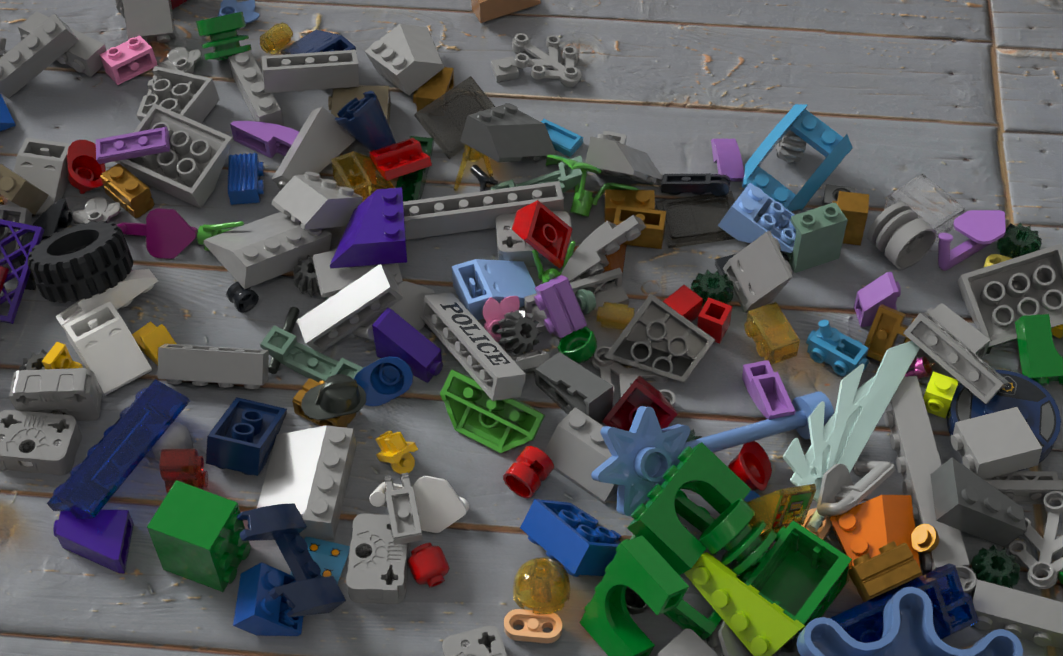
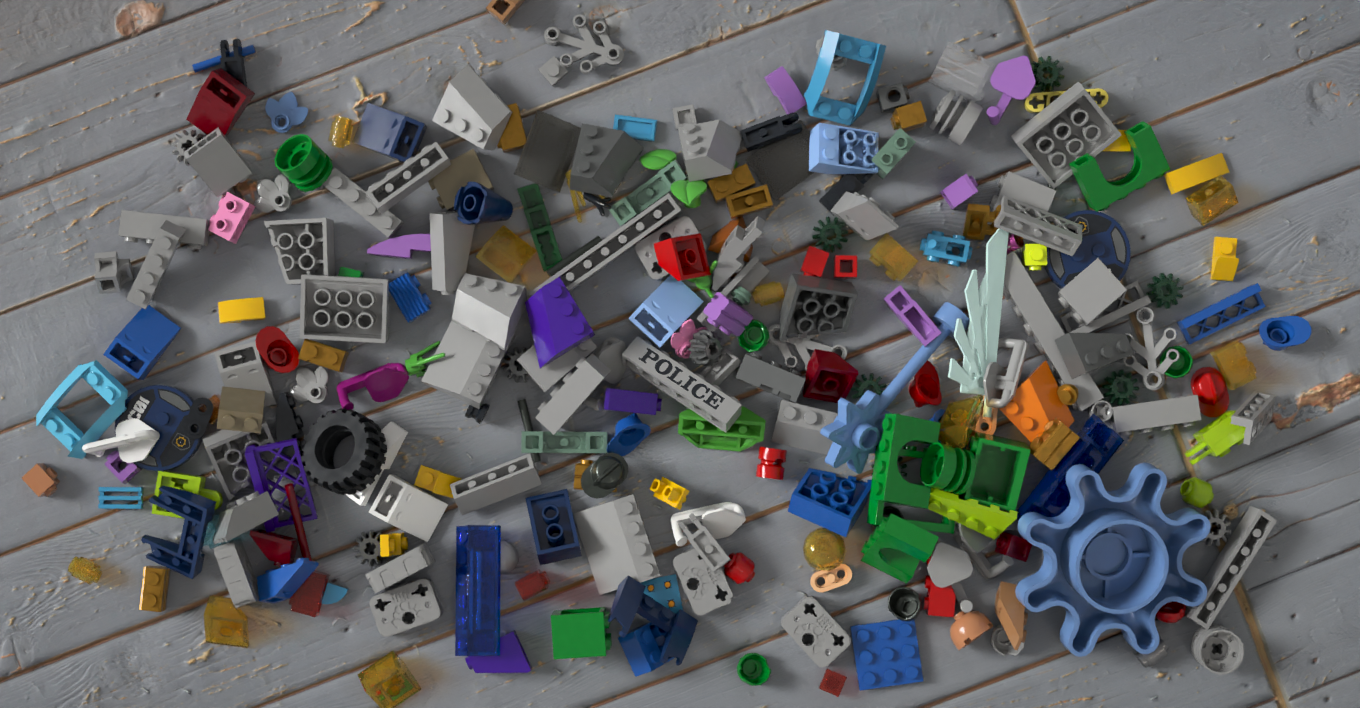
camera: 25 degrees left, 35 degrees up
medium lavender tile [96,127,170,164] -> none
red slope [369,138,432,181] -> none
none -> yellow slope [218,297,265,324]

